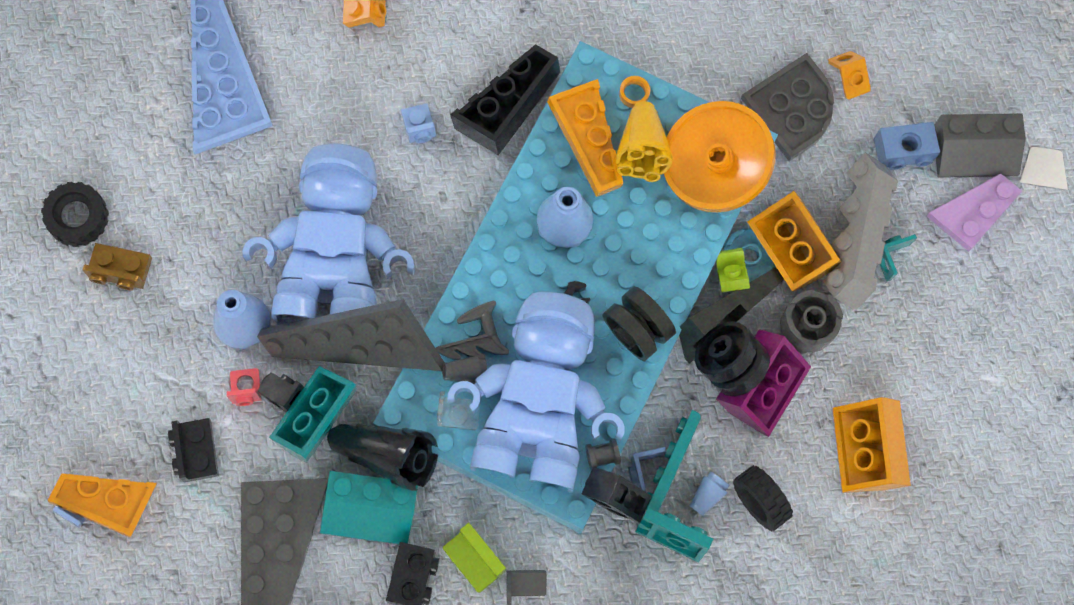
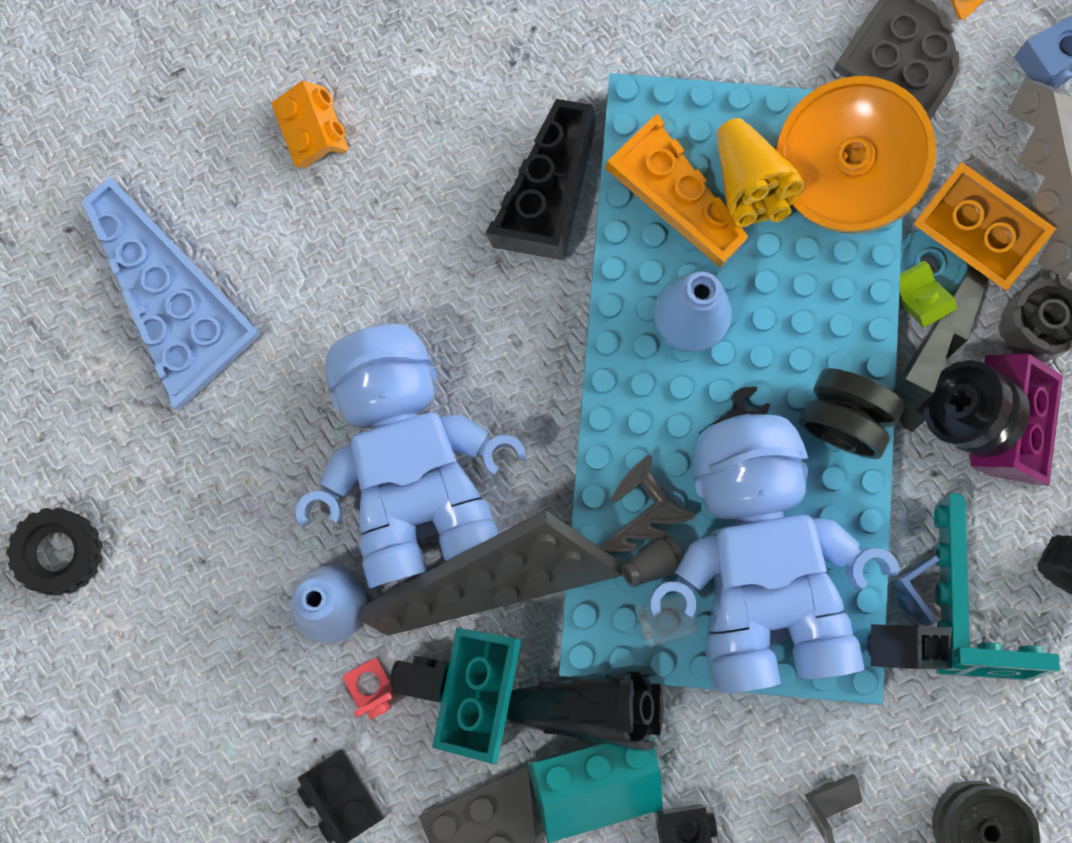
camera: 15 degrees left, 5 degrees up
pearl gold bracket [82,243,152,291] -> none
light blue bracket [401,103,436,143] -> none
lime panel [443,522,506,593] -> none
dark grey bush [585,438,621,471] -> none
light orange piece [619,76,650,108] -> none
light blue cone [689,472,730,516] -> none

